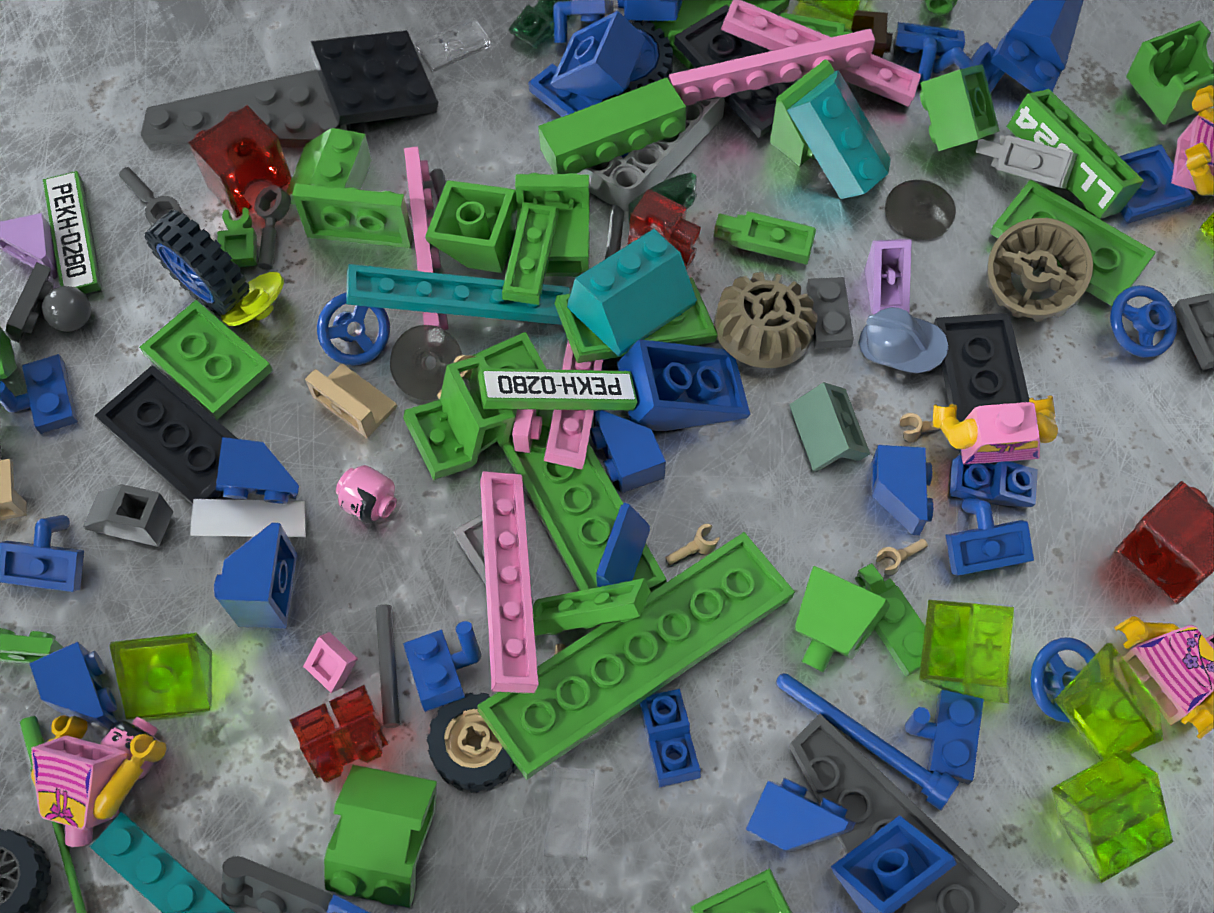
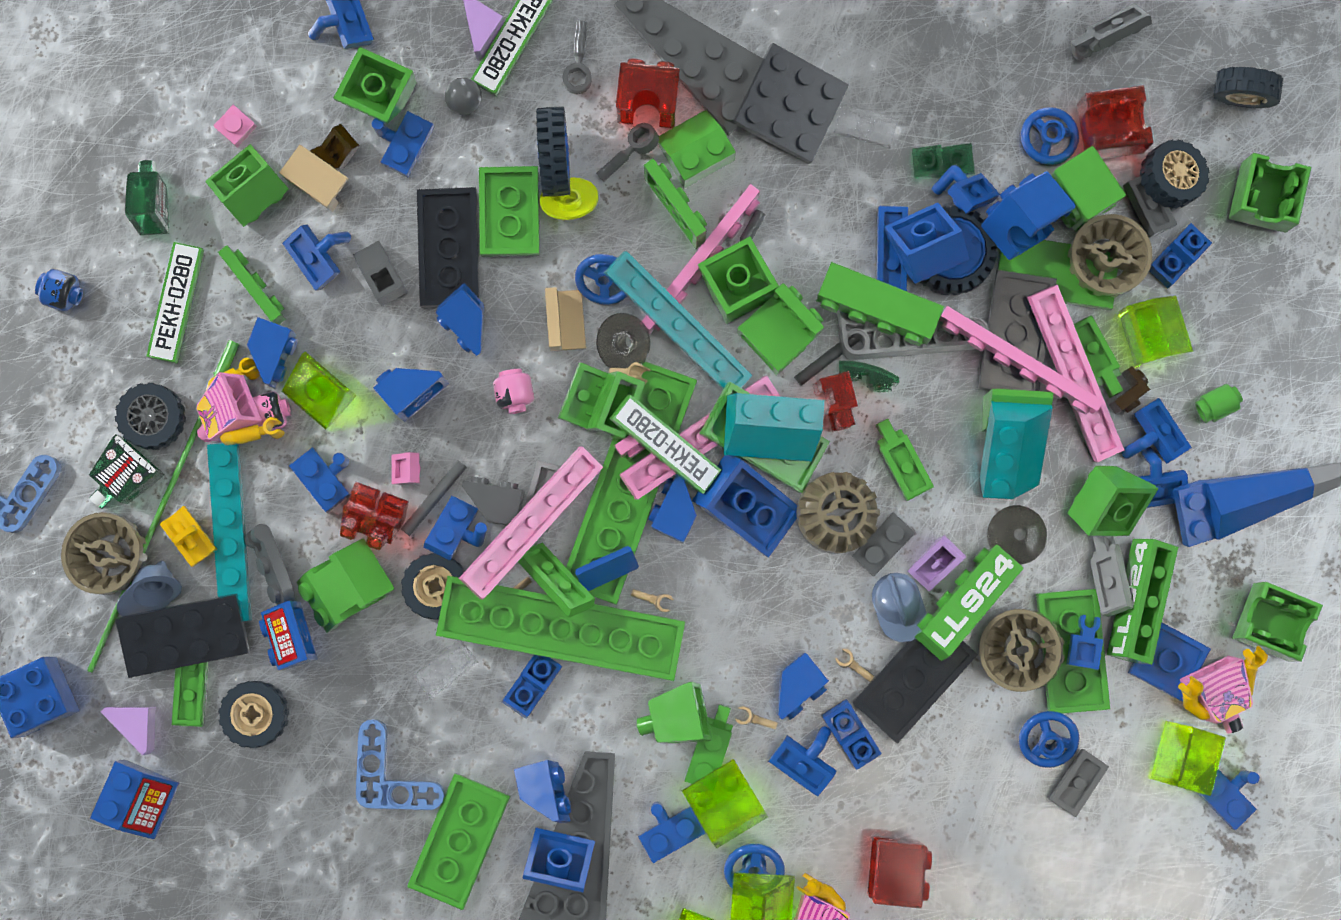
camera: 45 degrees right, 20 degrees up
dark grey plate [5,262,54,343] -> none
white sticker [190,499,306,537] -> none
bright green plate [217,208,257,267] -> none
bright green tile [502,202,559,305] -> none
blue piece [776,673,960,811] -> none
sand green panel [789,382,871,472] -> none
torso [933,395,1058,465] -> none
none -> blue plate [289,447,351,513]
none -> dark grey slope [462,476,524,526]
none -> bright green brick [914,544,1024,661]
none -> blue plate [1066,615,1103,670]

